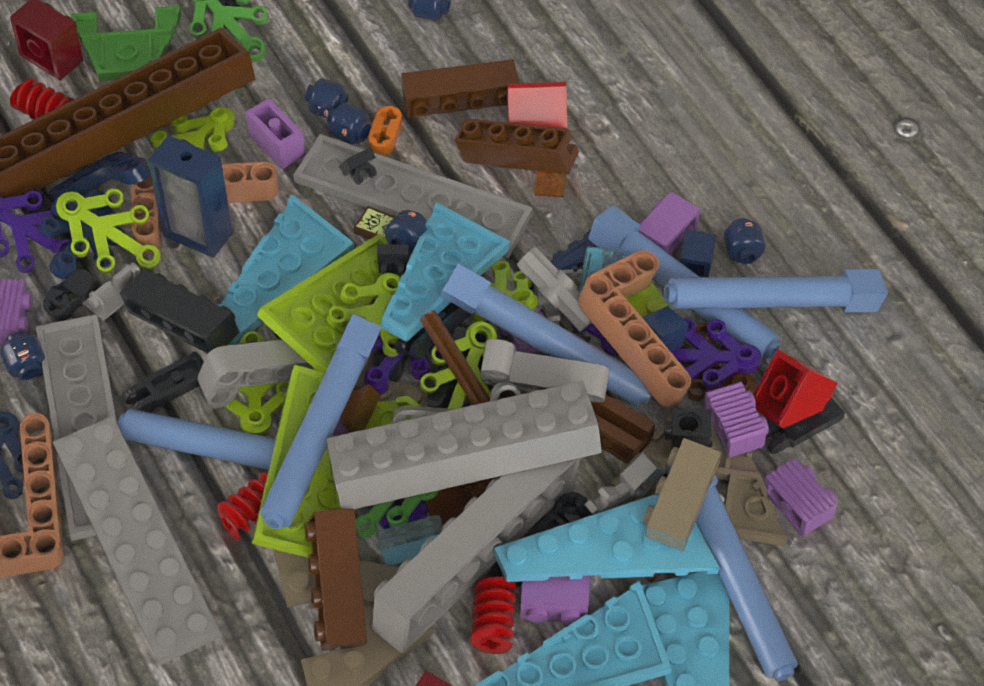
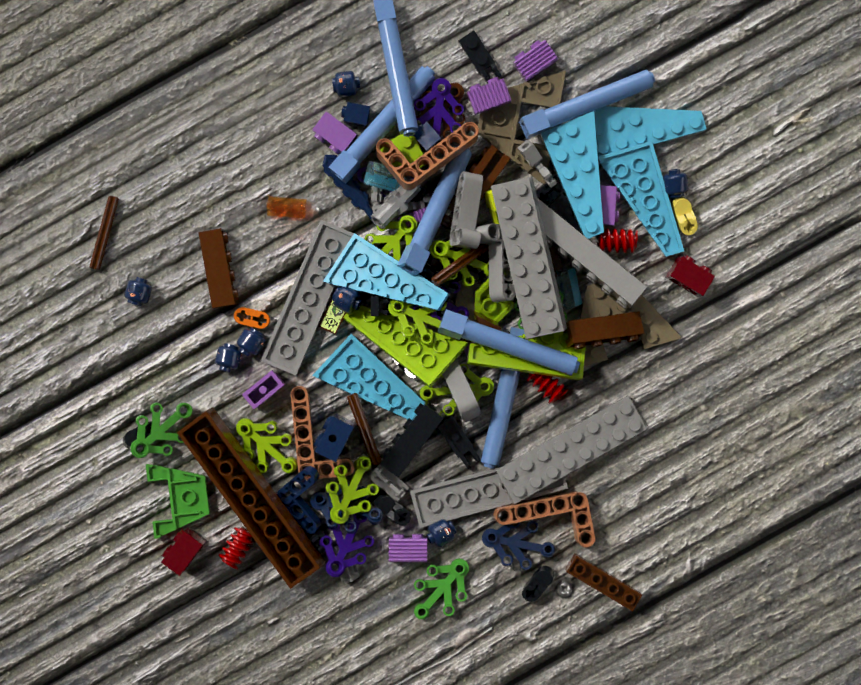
camera: 90 degrees left, 35 degrees up
black tile [339,147,377,185] -> none
reddish brown brick [454,118,579,175] -> none
slope [507,82,567,129] -> none
dark tan brick [643,438,721,552] -> none
black brick [664,408,712,453] -> none
red slope [753,349,838,428] -> none
none -> reddish brown axle [347,393,381,466]

